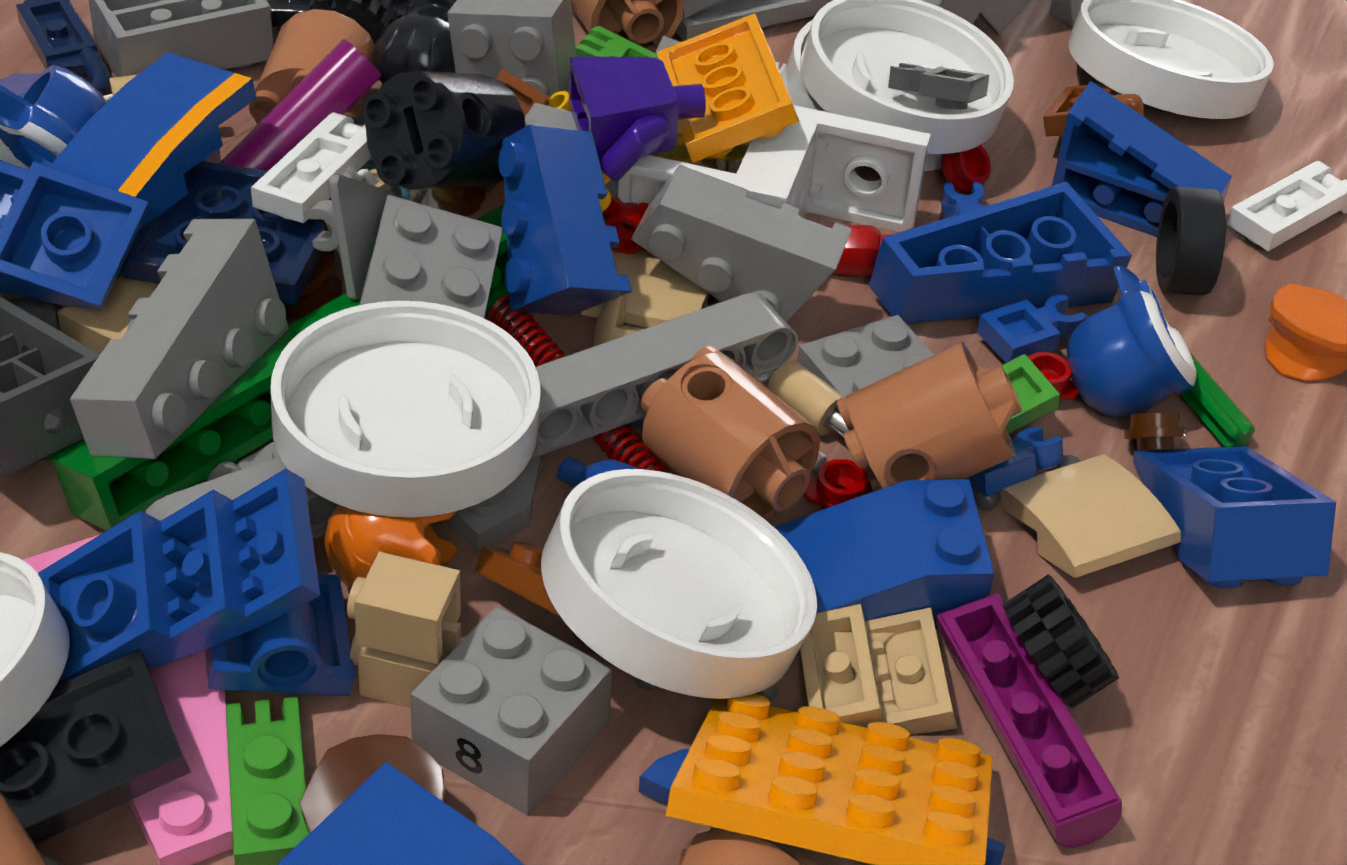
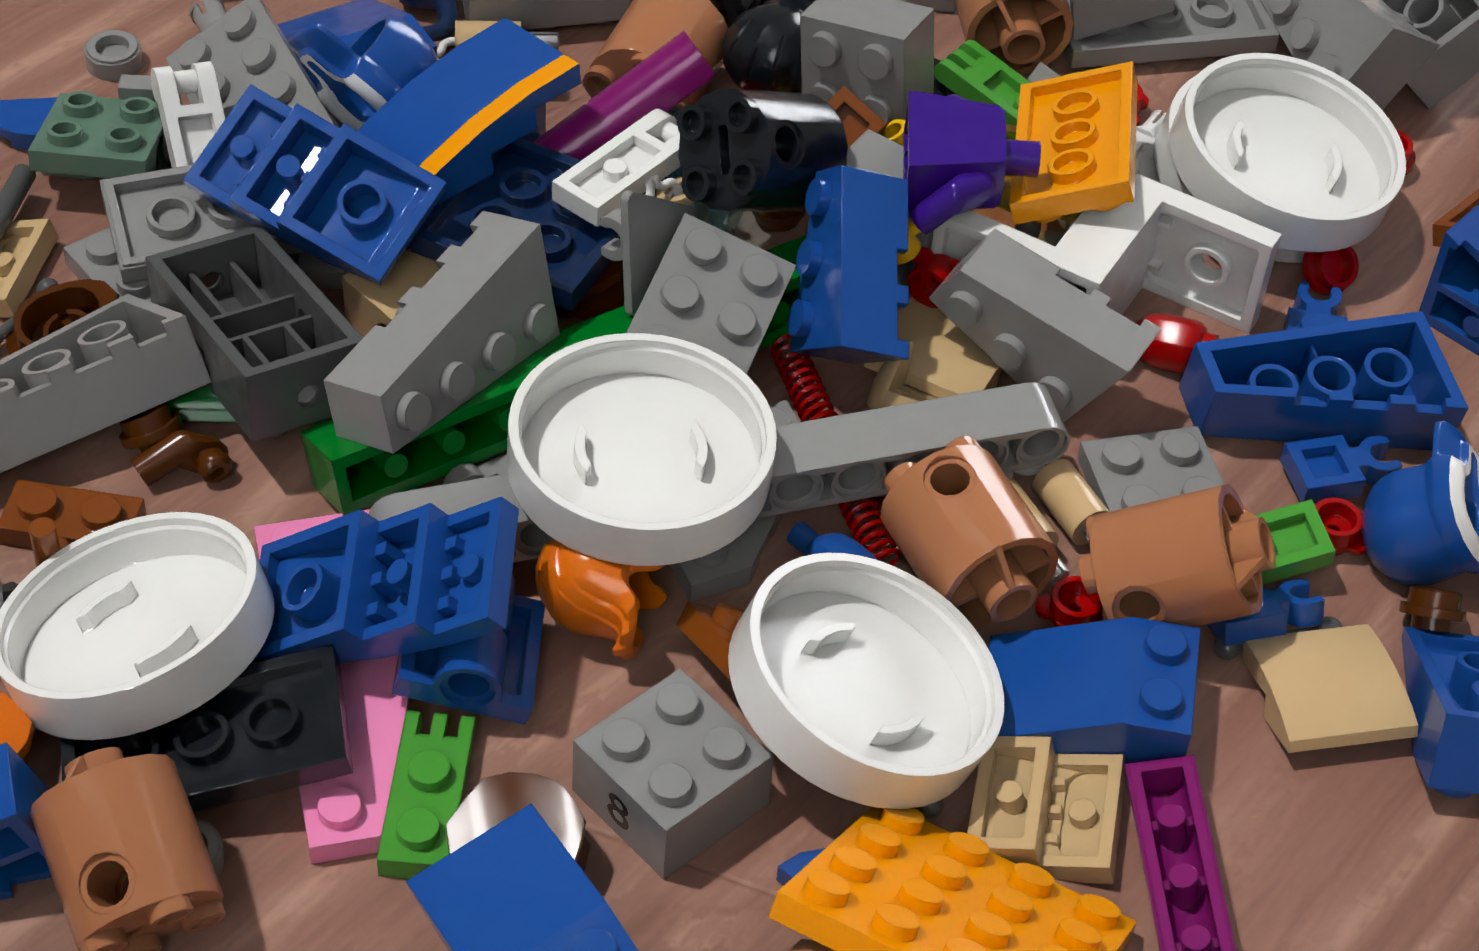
camera: 15 degrees right, 5 degrees up
tan piece [347,552,461,708] -> none
dark grey plate [888,63,989,110] -> none
black tyre [1002,574,1119,708] -> none

